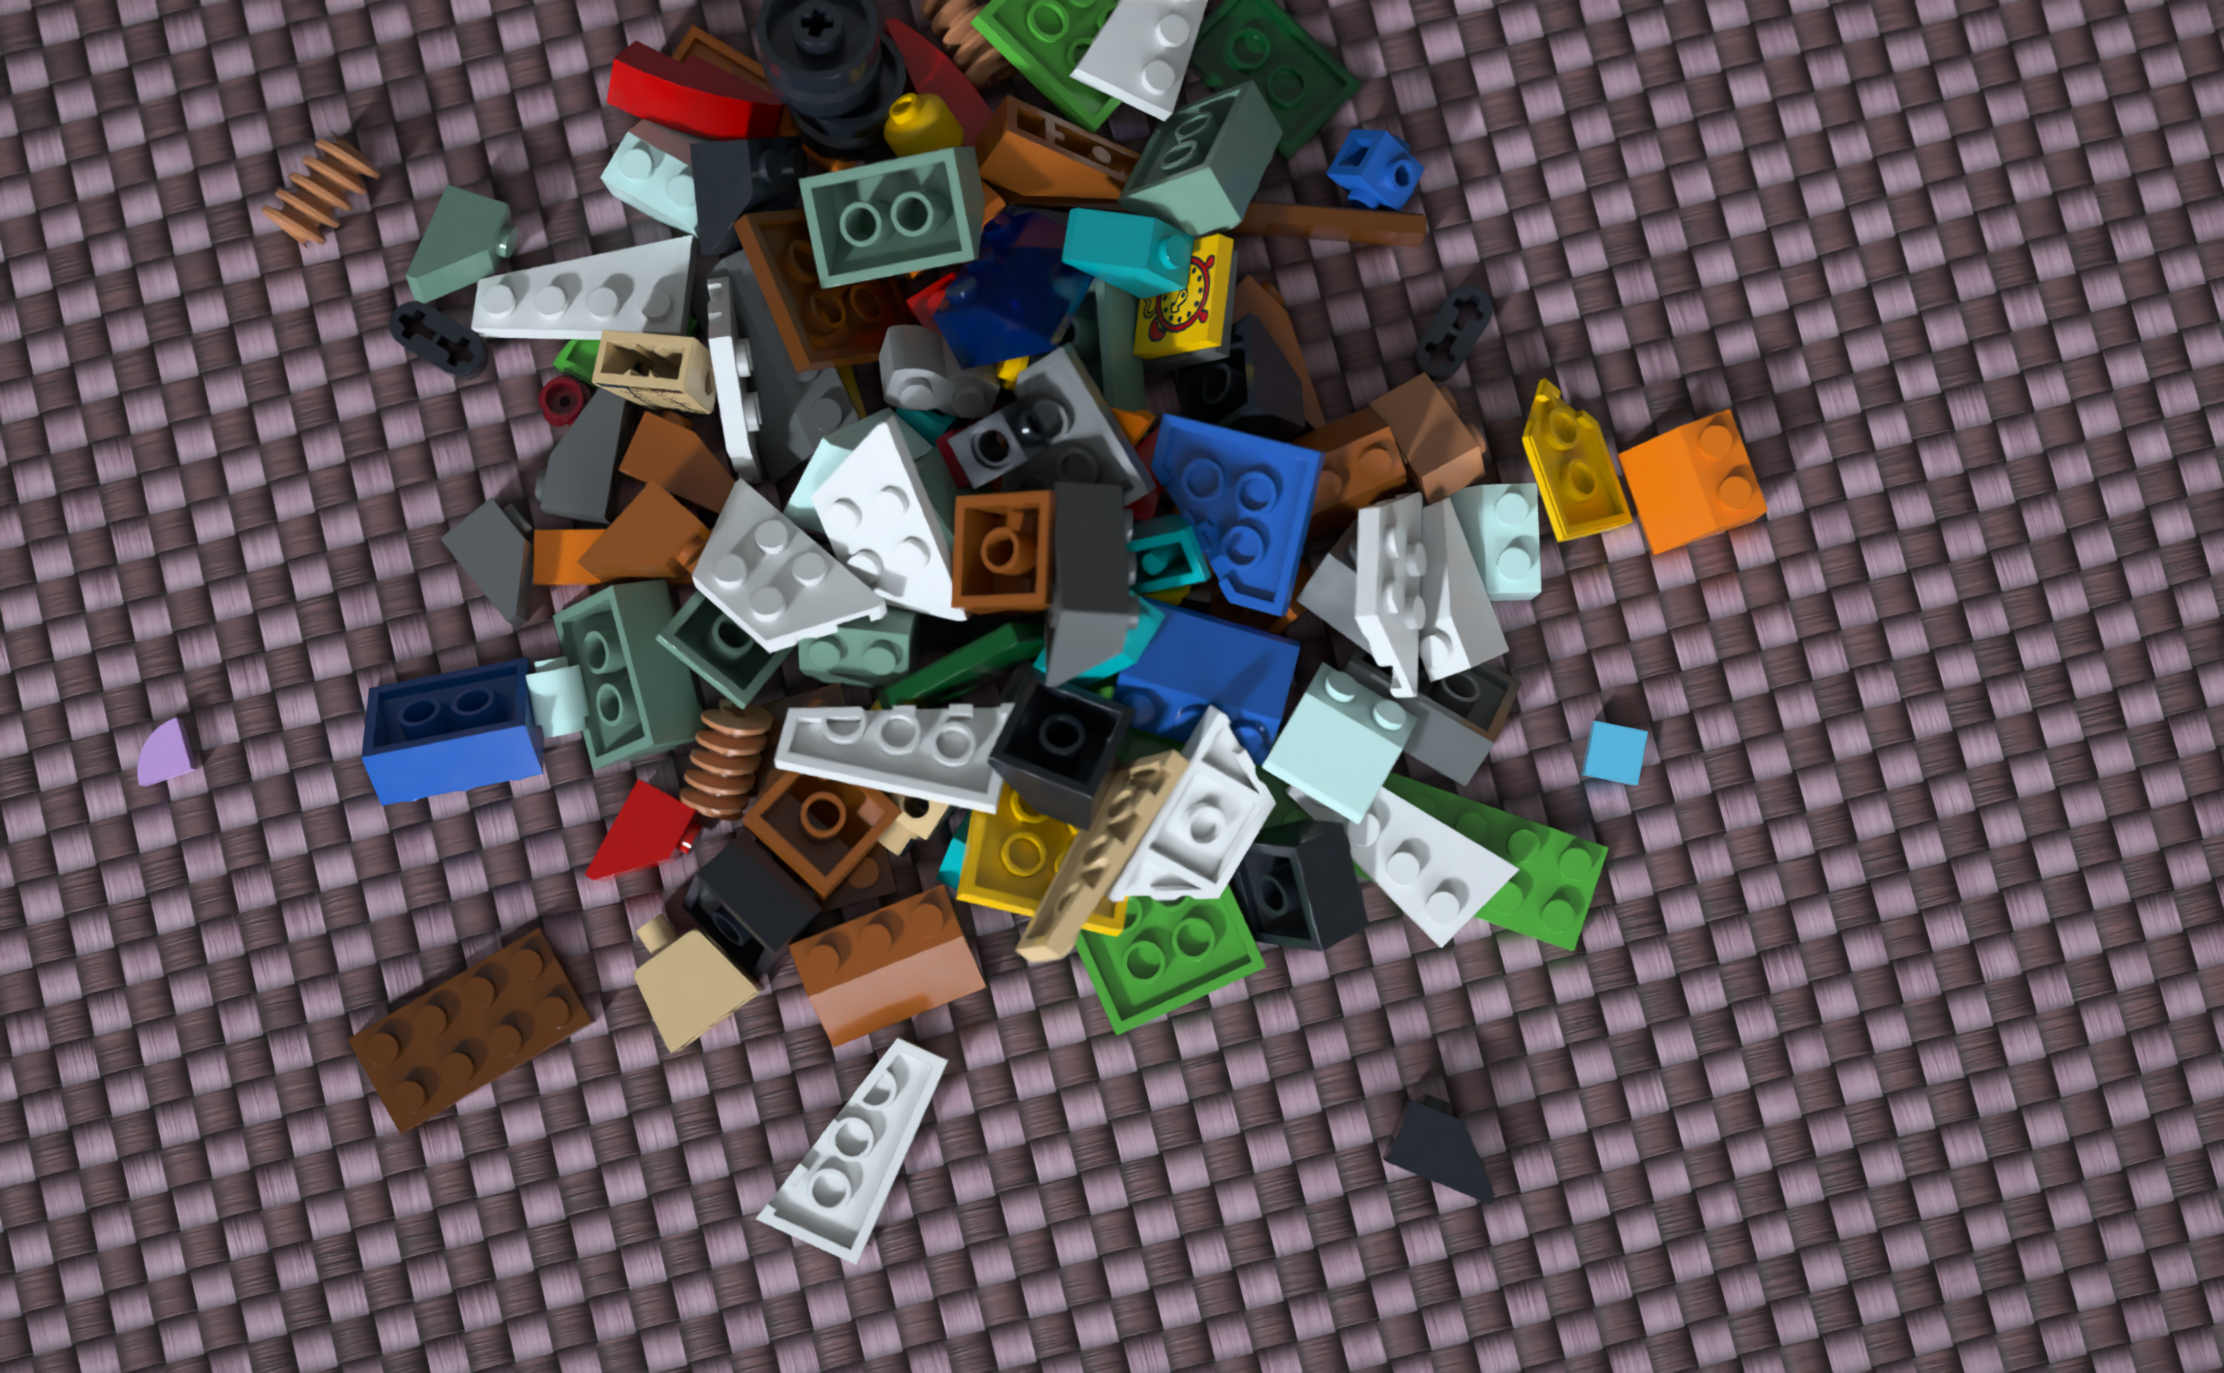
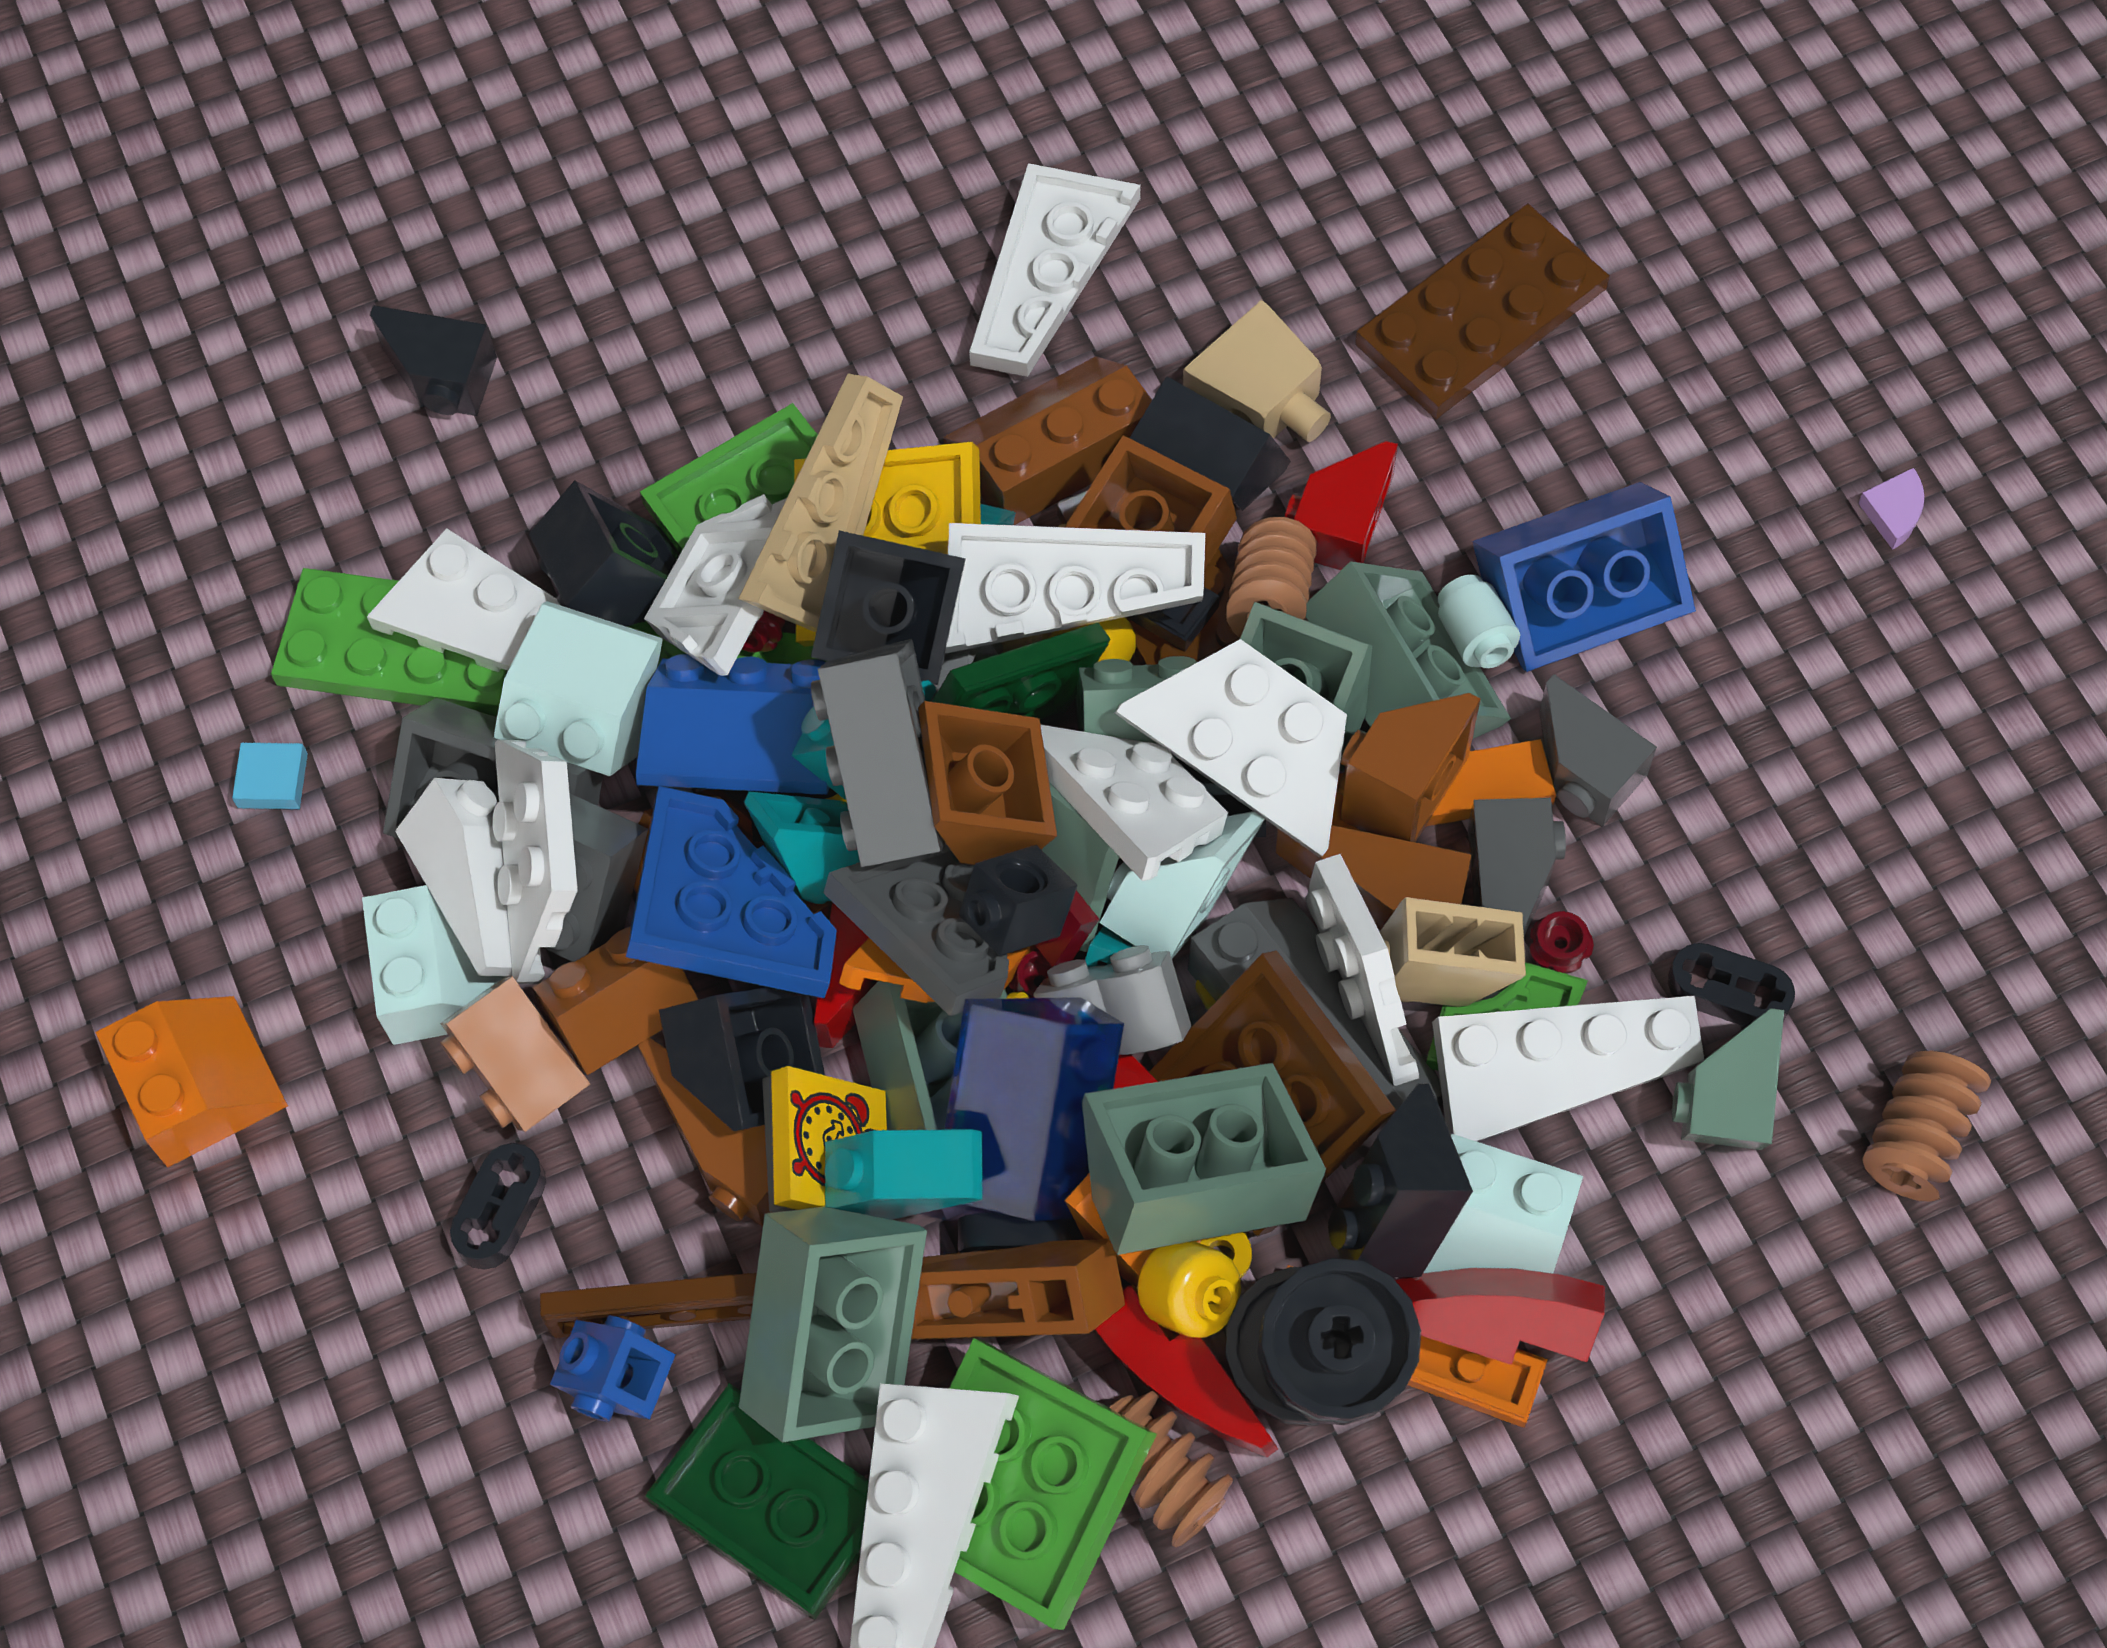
camera: 170 degrees right, 20 degrees down
yellow tile [1522,378,1633,543] -> none

